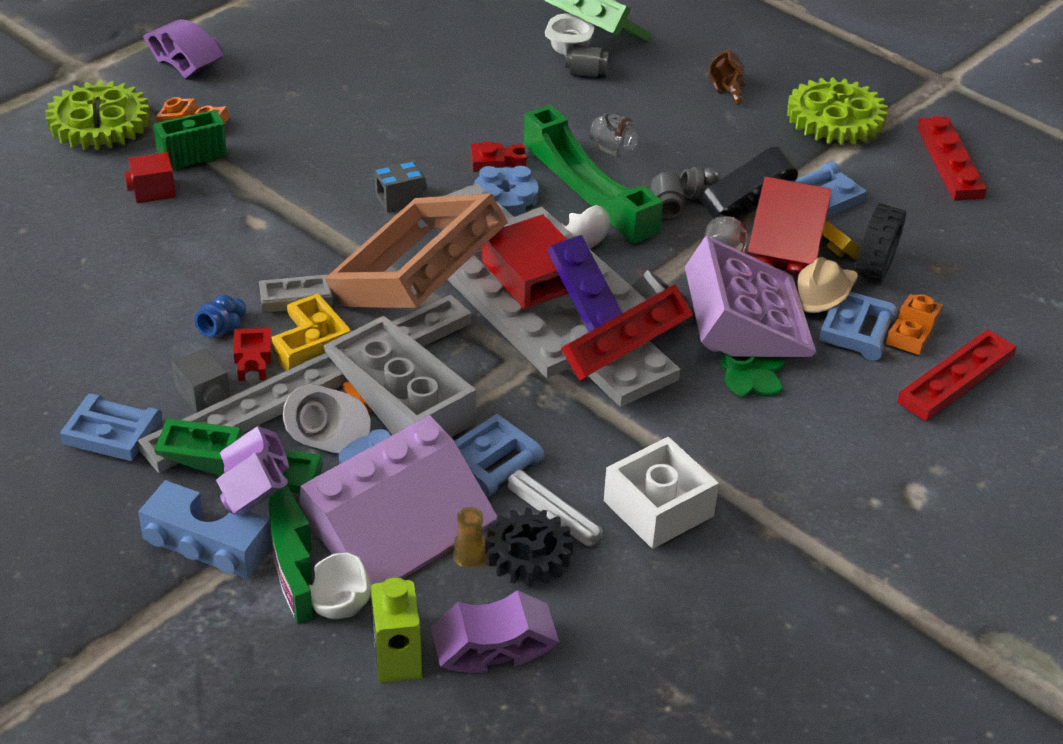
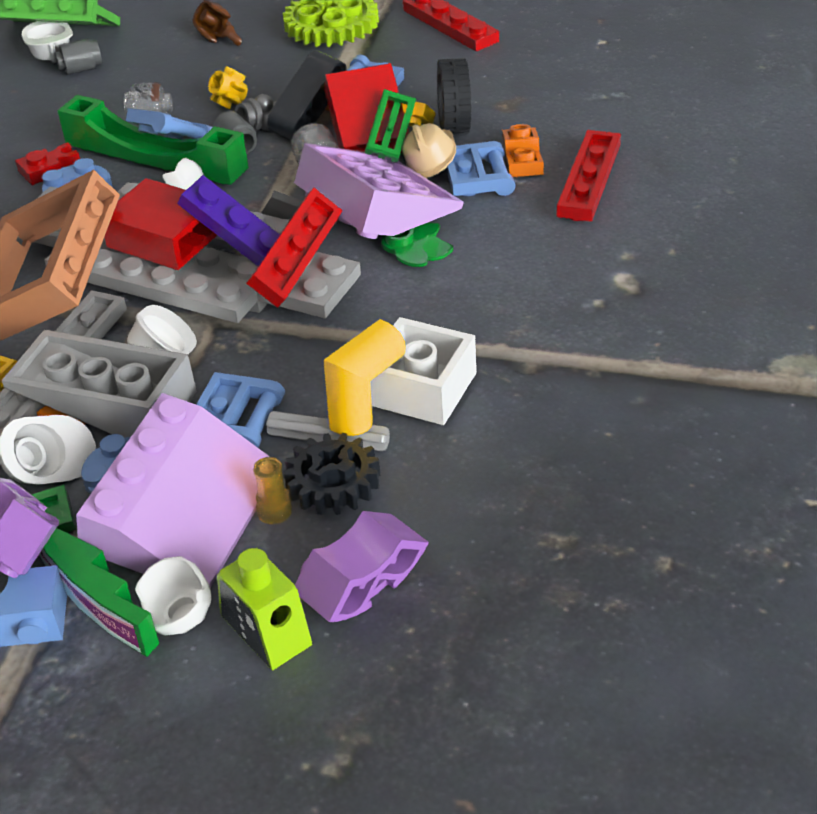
camera: 25 degrees left, 0 degrees up
none -> medium blue plate [126,108,213,139]
none -> white piece [127,305,197,354]
none -> yellow gear [208,66,248,109]
none -> yellow brick [323,319,406,436]
none -> green tile [365,89,416,163]

